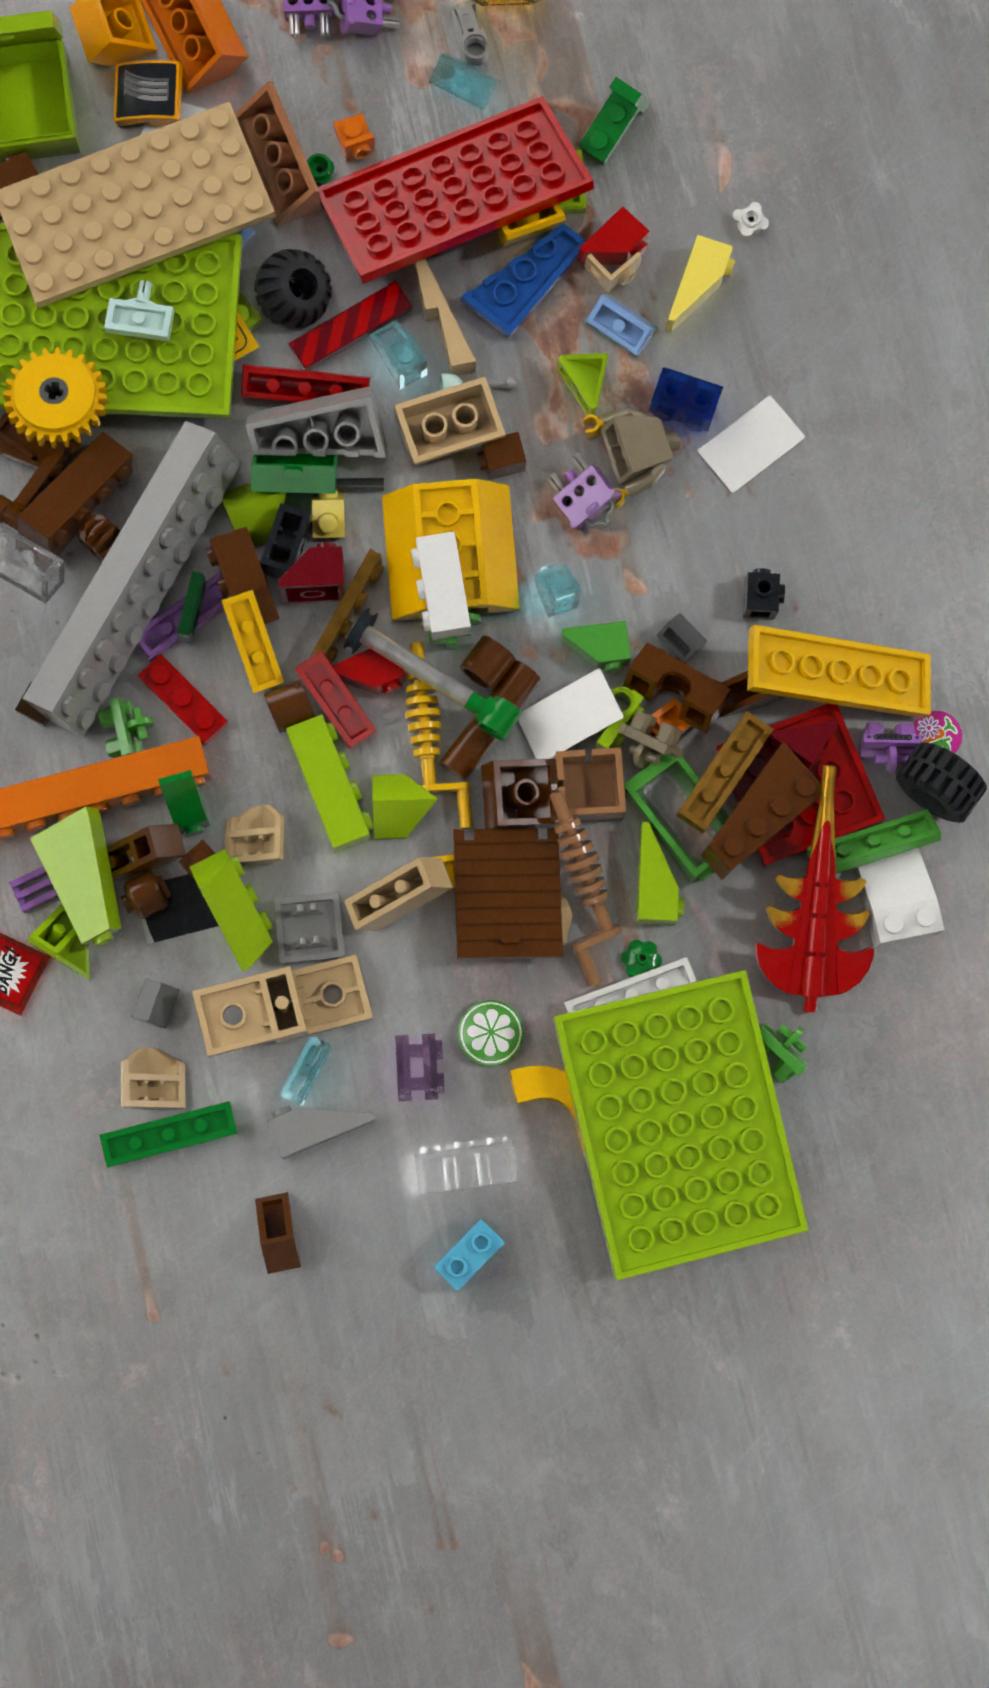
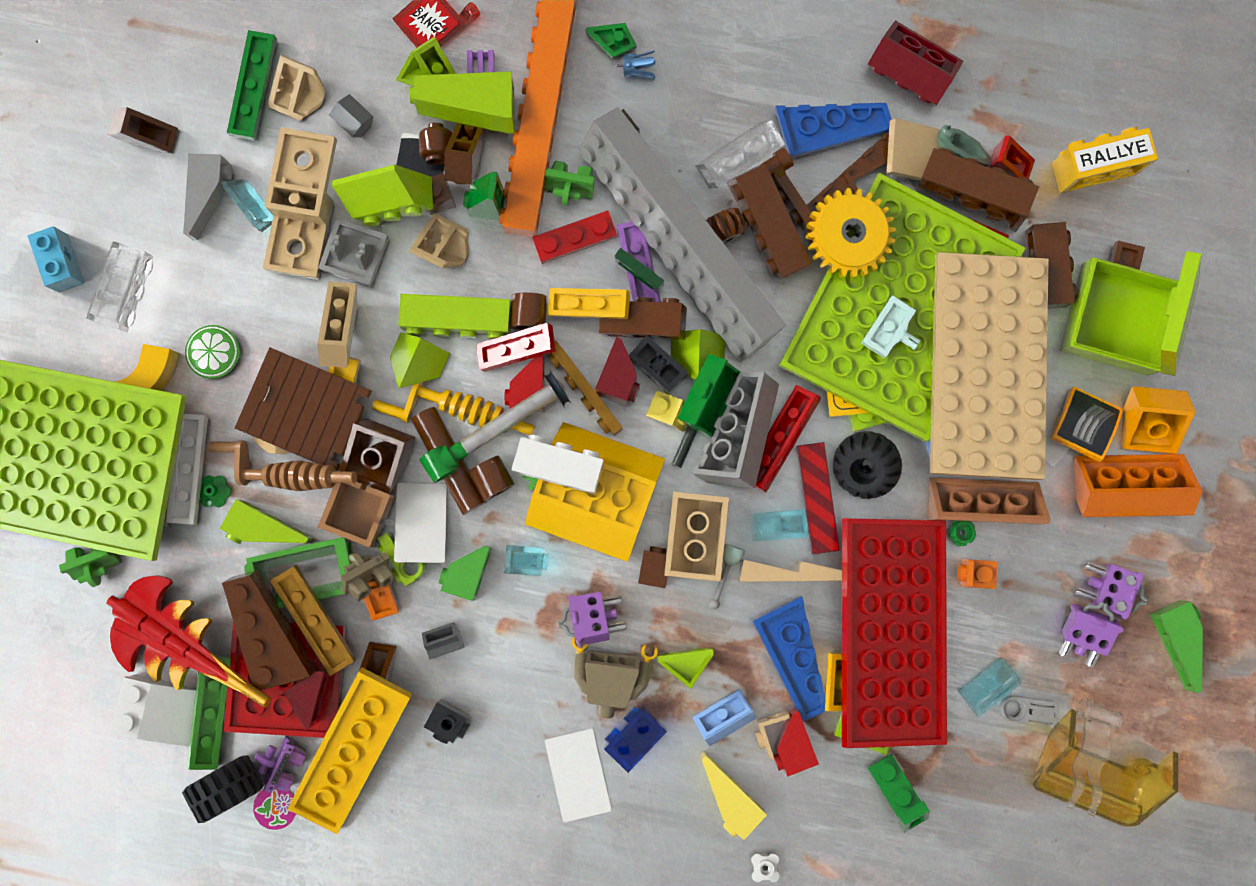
camera: 125 degrees right, 5 degrees up
clear purple brick [395,1033,445,1102] -> none
reddish brown arch [623,642,731,734] -> none

